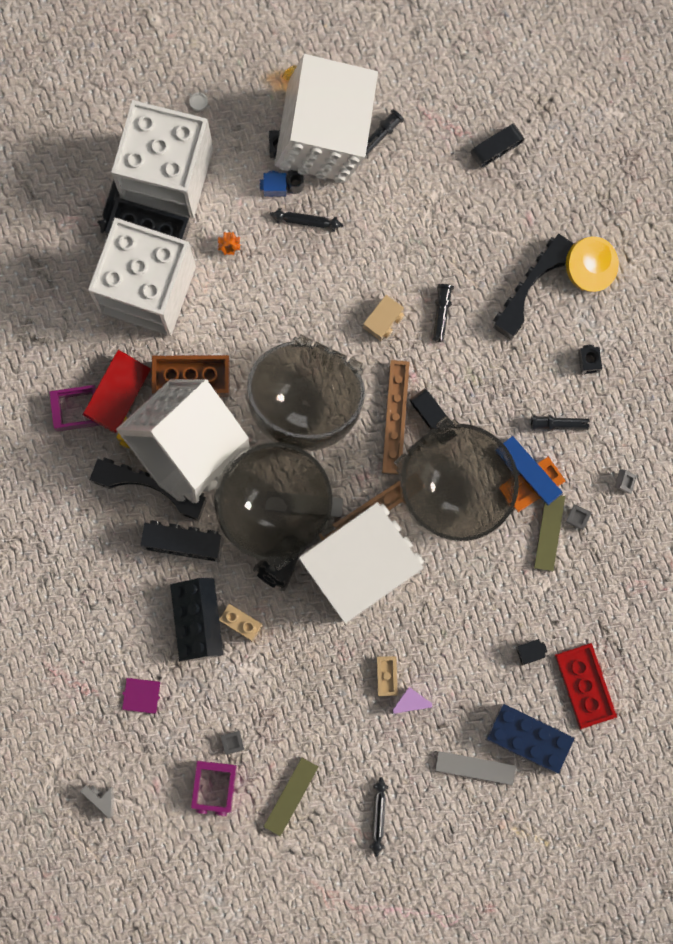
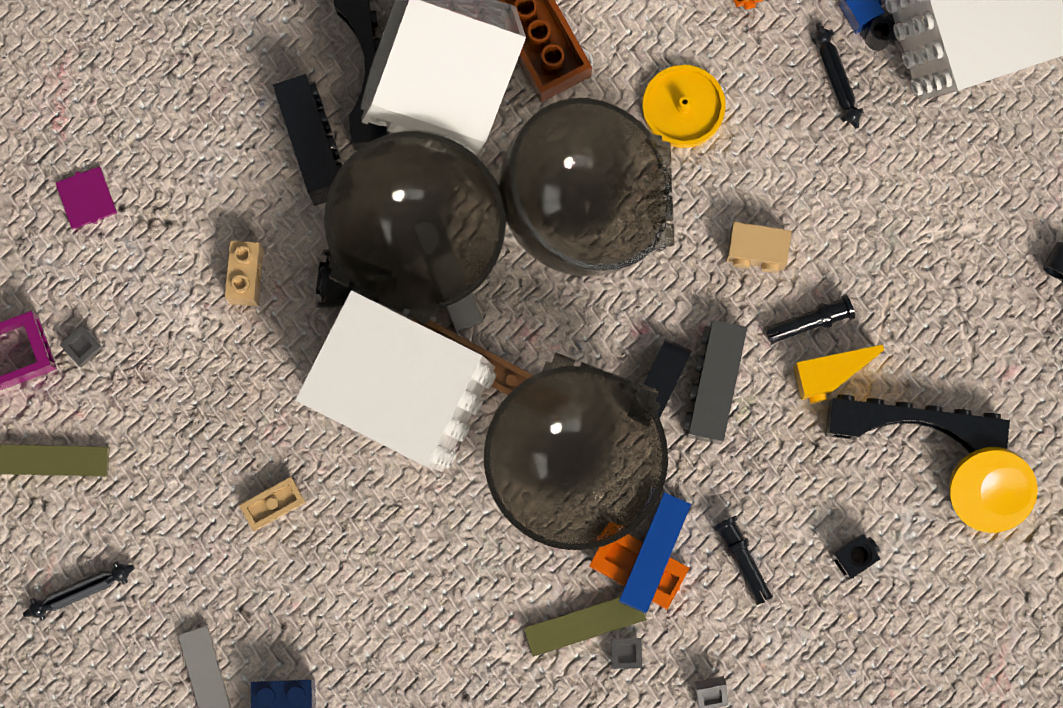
camera: 65 degrees right, 0 degrees up
black brick [170,578,224,662] -> none
black pin [364,109,404,159] -> none
medium nougat plate [382,360,410,475] -> none
lavender slope [392,687,432,714] -> none
black brick [515,639,547,666] -> none
none -> yellow piece [642,65,726,148]
none -> dark grey brick [683,320,748,445]
none -> yellow slope [793,344,884,403]

